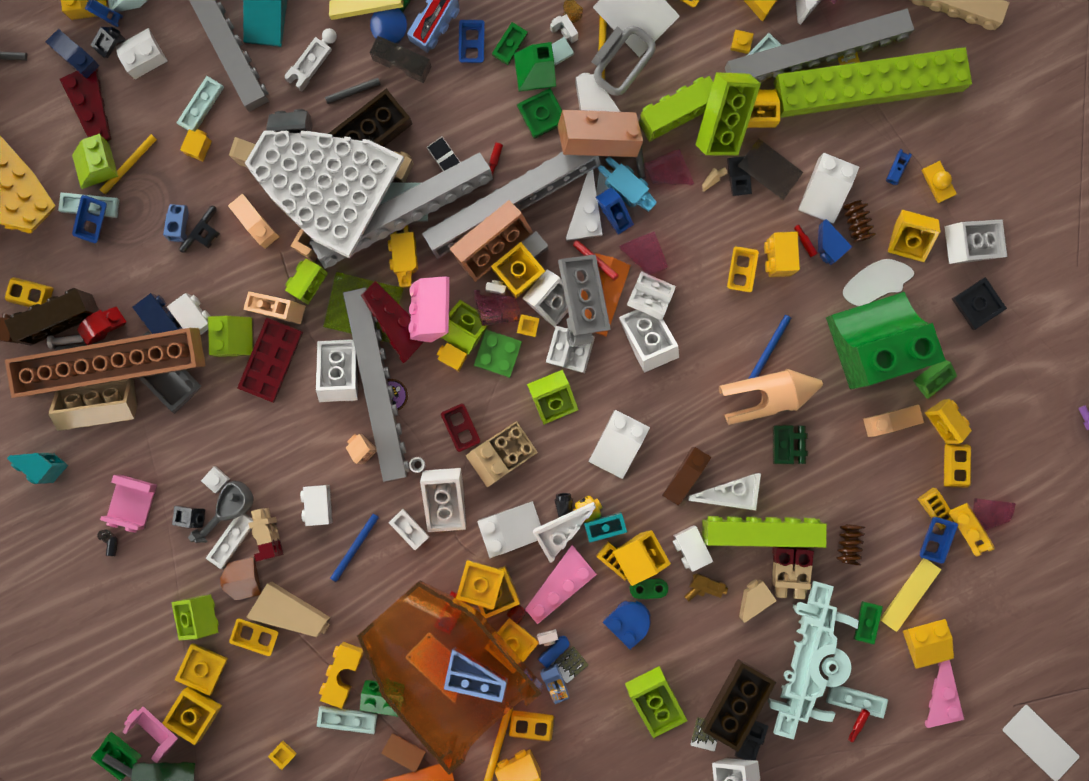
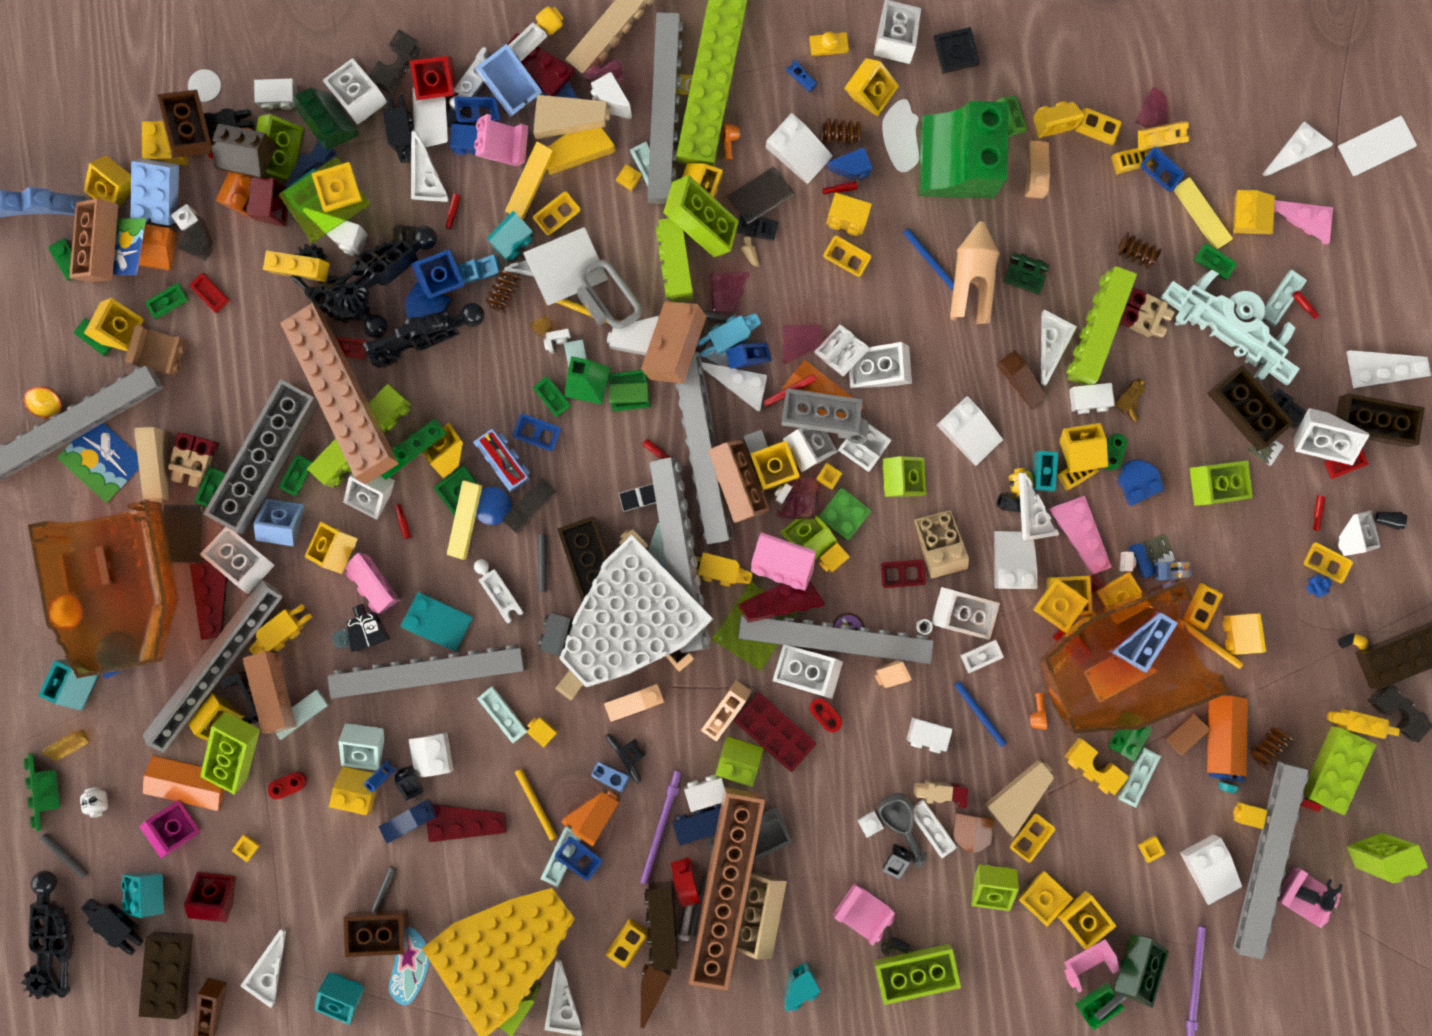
camera: 70 degrees left, 0 degrees up
lime slope [72,134,118,189] -> none
lime slope [285,258,328,305] -> none
tan slope [739,579,776,623] -> none
none -> orange slope [561,790,620,846]
none -> bright green slope [609,383,648,404]
none -> medium lavender bar [640,770,682,885]
none -> orange bar [722,123,740,160]
none -> red plate [809,698,842,733]
none -> lime brick [873,944,961,1005]
none -> orange bar [1030,693,1047,730]
none -> white wing [1262,122,1333,176]

